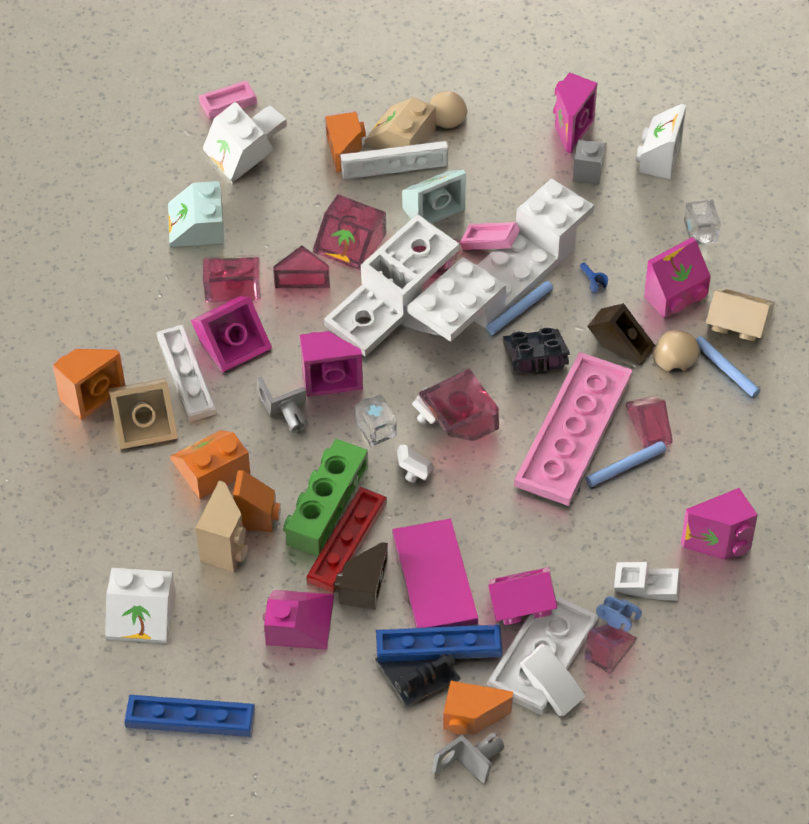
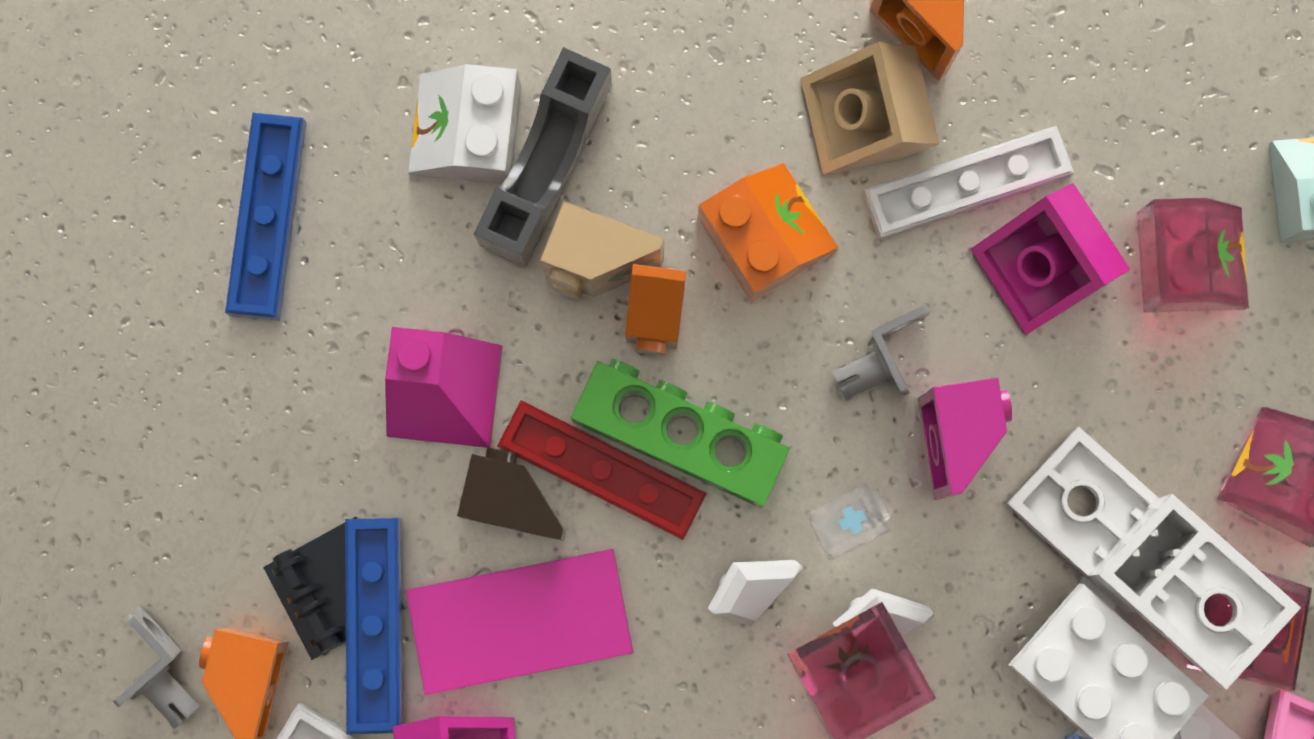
camera: 90 degrees right, 30 degrees up
clear pink slope [273,245,330,288] -> none
none -> dark grey arch [474,47,612,267]

